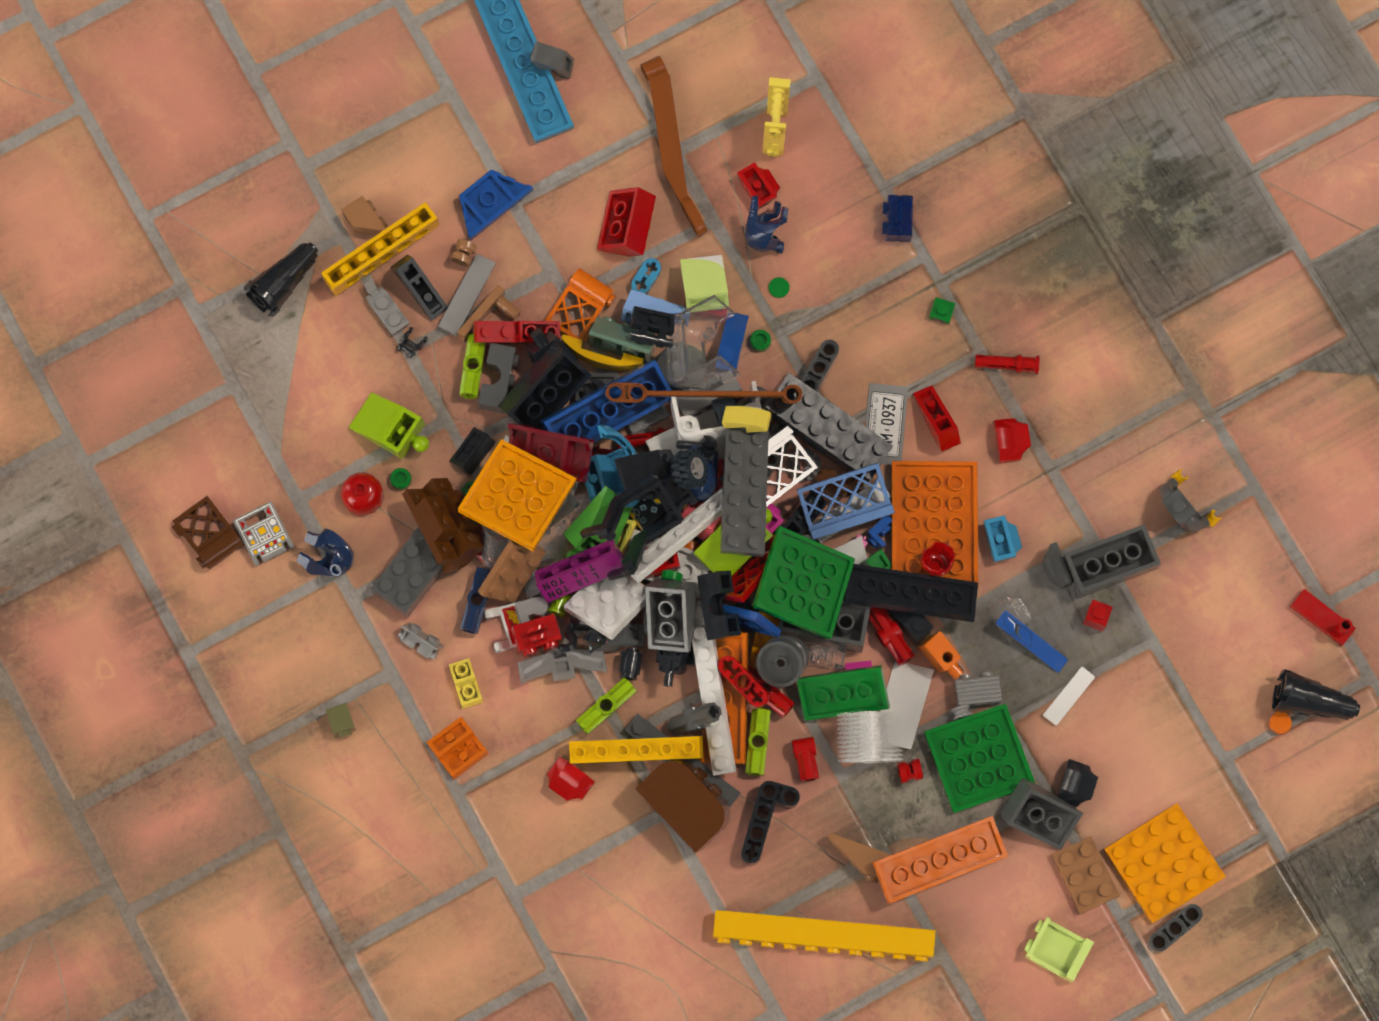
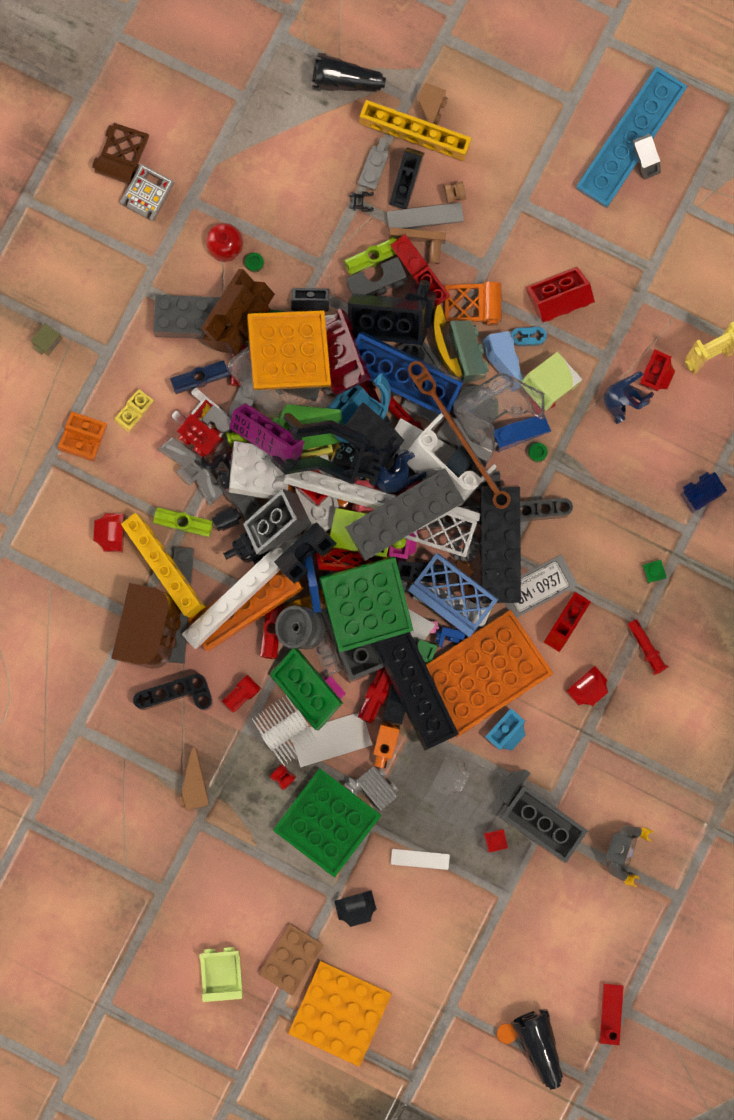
camera: 55 degrees right, 5 degrees up
dark blue piece [296,529,354,576] -> none
lime slope [349,392,429,460] -> none
light grey hinge [398,622,444,660] -> none
blue wing [459,170,533,240] -> none
medium nougat plate [478,540,546,603] -> none
black plate [630,306,675,348] -> none
dark orange piece [640,56,707,236] -> none
green tile [661,570,683,581] -> none
dark grey piece [667,702,722,736] -> none
black wheel [672,449,709,490] -> none
black bar [676,435,718,458] -> none
yellow brick [713,910,936,962] -> none
red beam [718,656,769,707] -> none
light yellow slope [722,406,772,433] -> none
lime piece [745,708,771,776] -> none
green piece [768,277,790,298] -> none
orange plate [872,816,1008,904] -> none
red hair [921,542,955,576] -> none
blue sticker [996,610,1068,673] -> none
dark grey slope [1000,778,1083,850] -> none
dark grey beam [1147,904,1203,954] -> none

